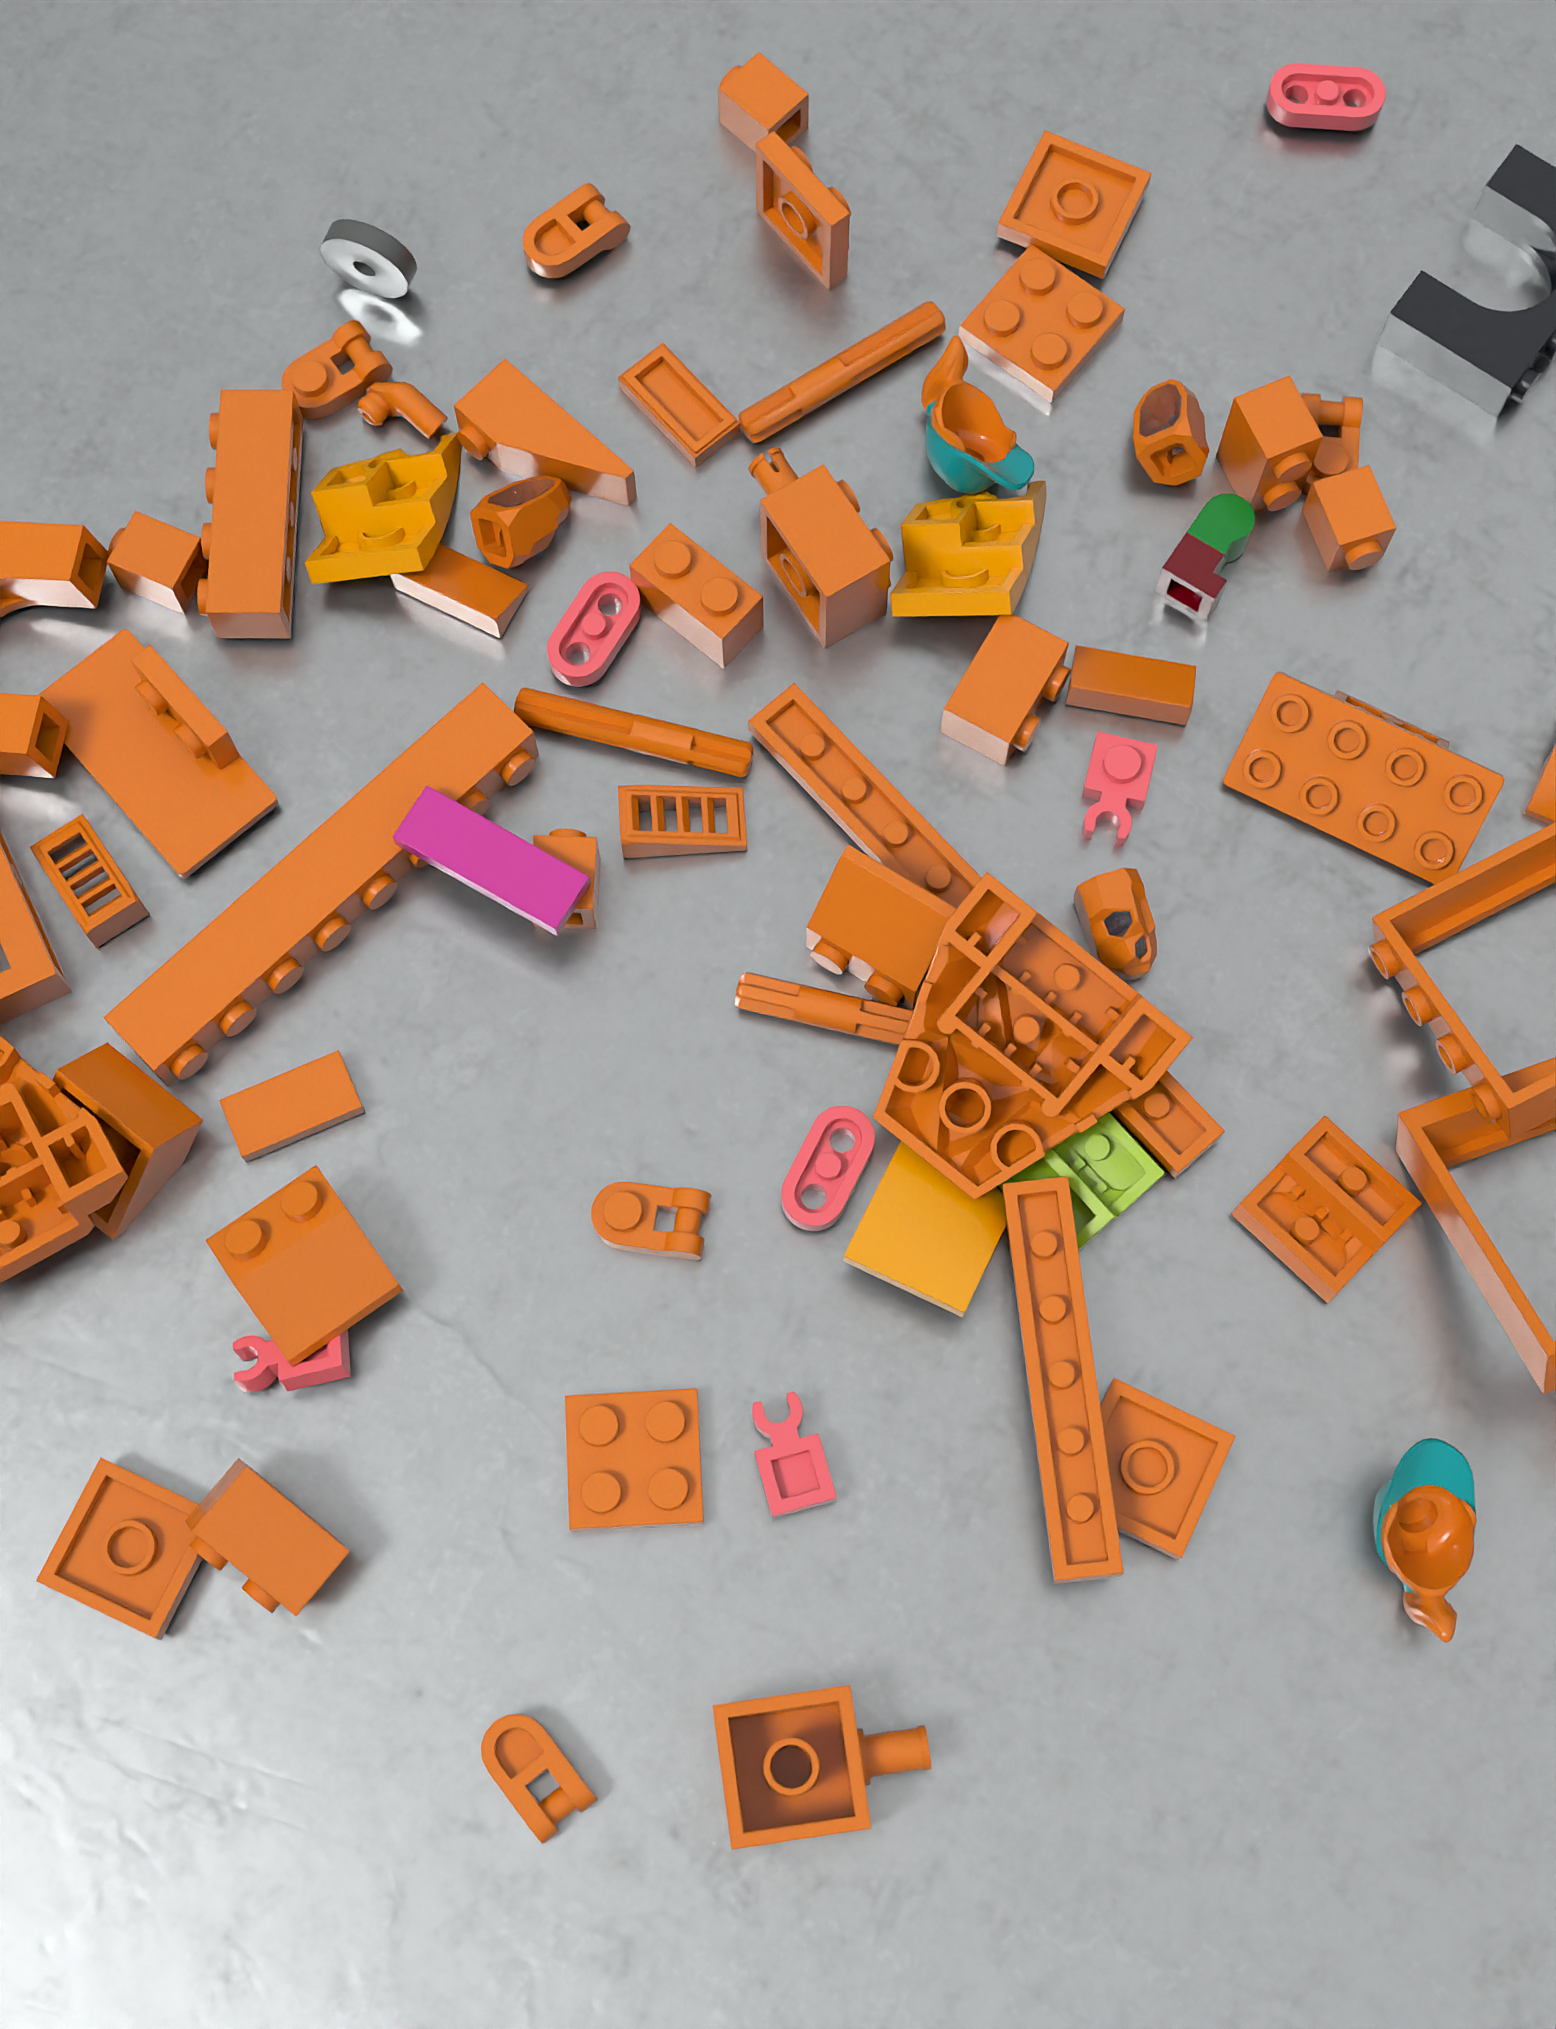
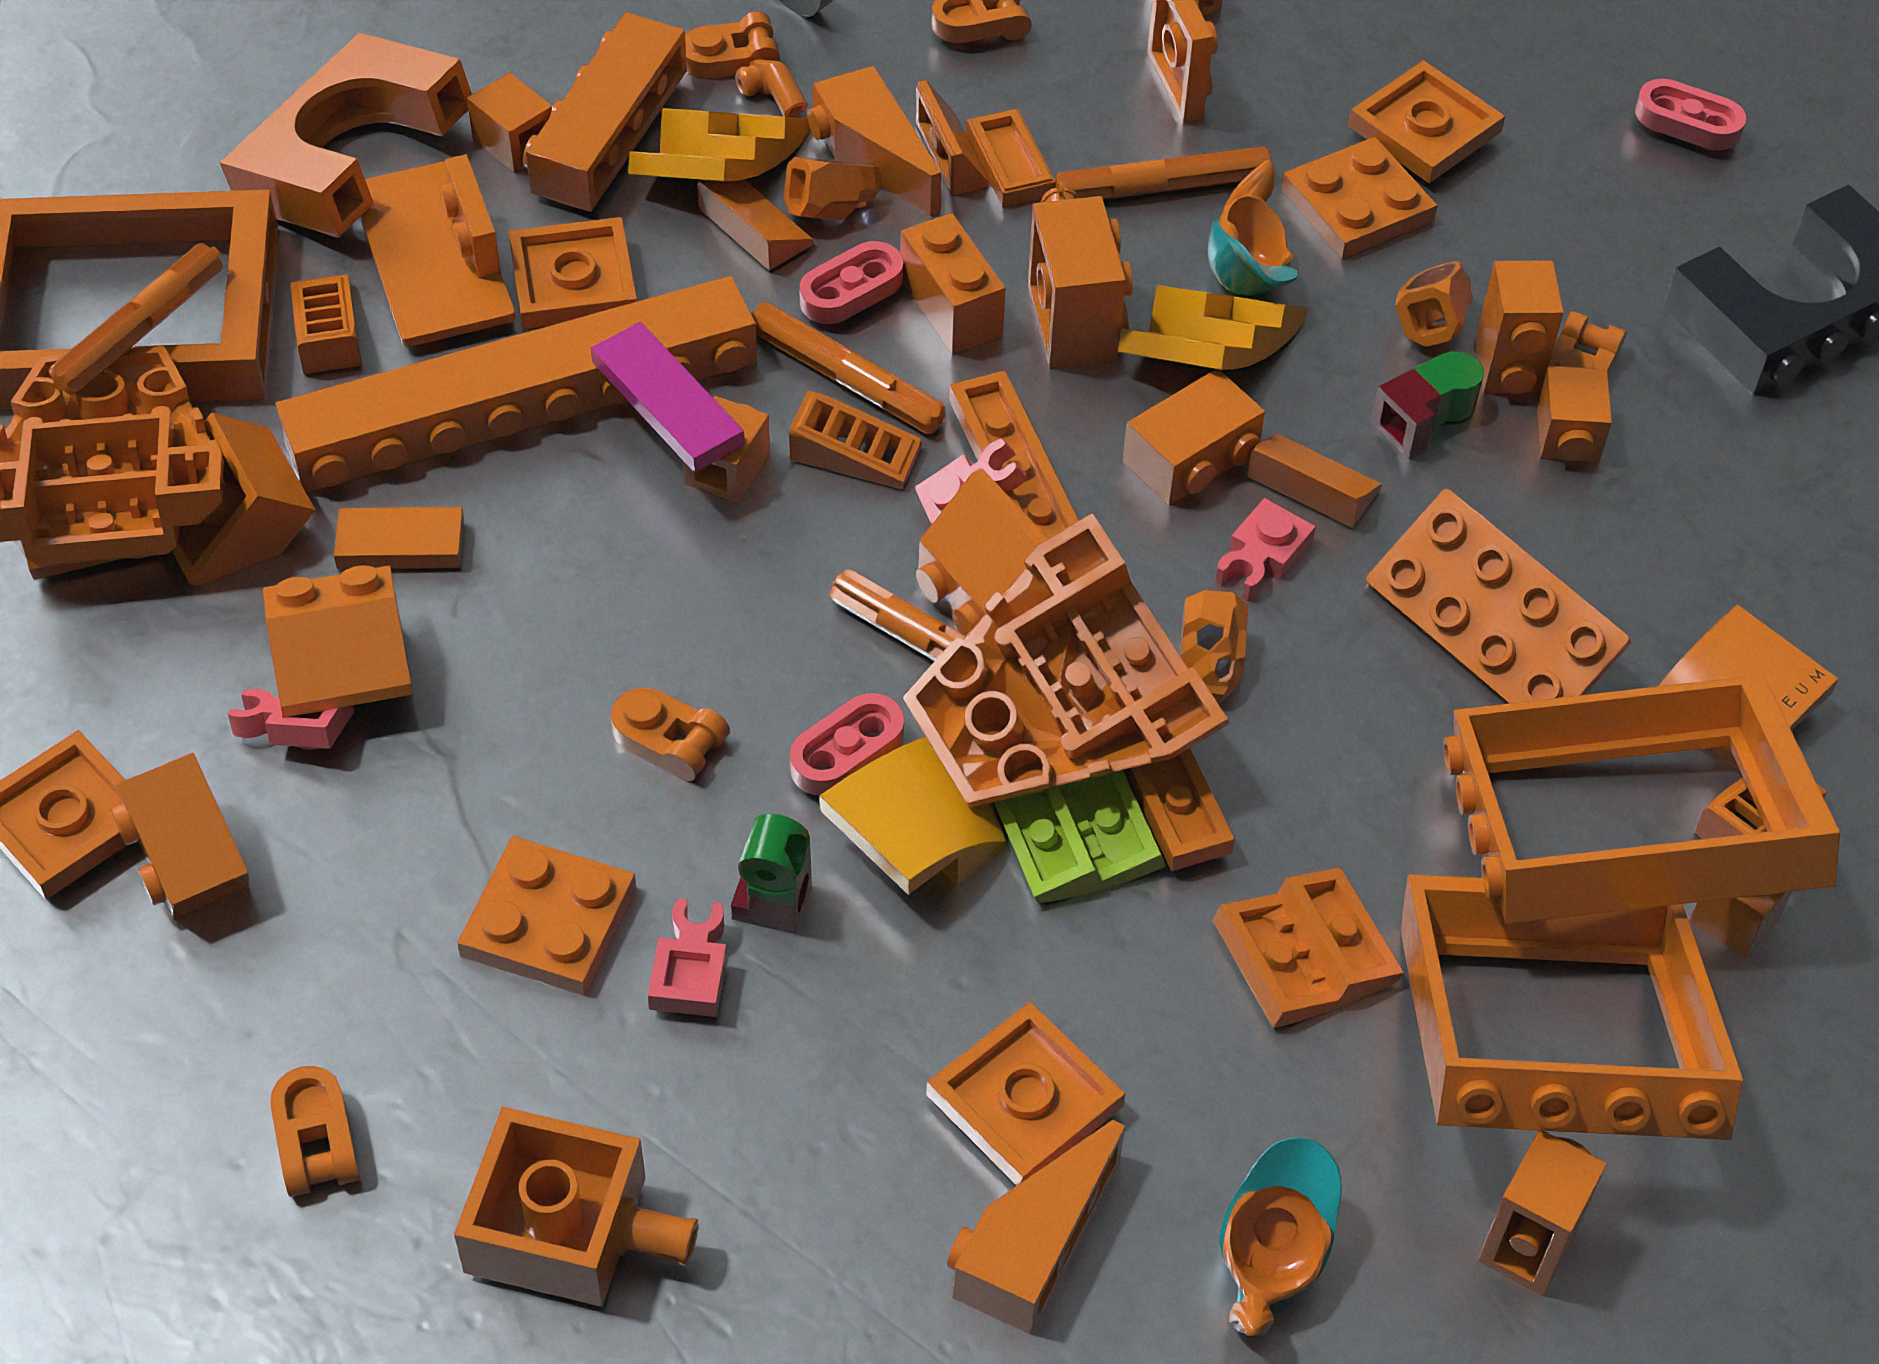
camera: 20 degrees right, 20 degrees down
orange plate [1002,1176,1124,1584] -> none
none -> orange plate [508,217,637,329]
none -> green leg [731,813,812,934]
none -> plate [914,439,1027,524]
none -> orange slope [916,80,990,196]
none -> orange slope [947,1120,1125,1335]

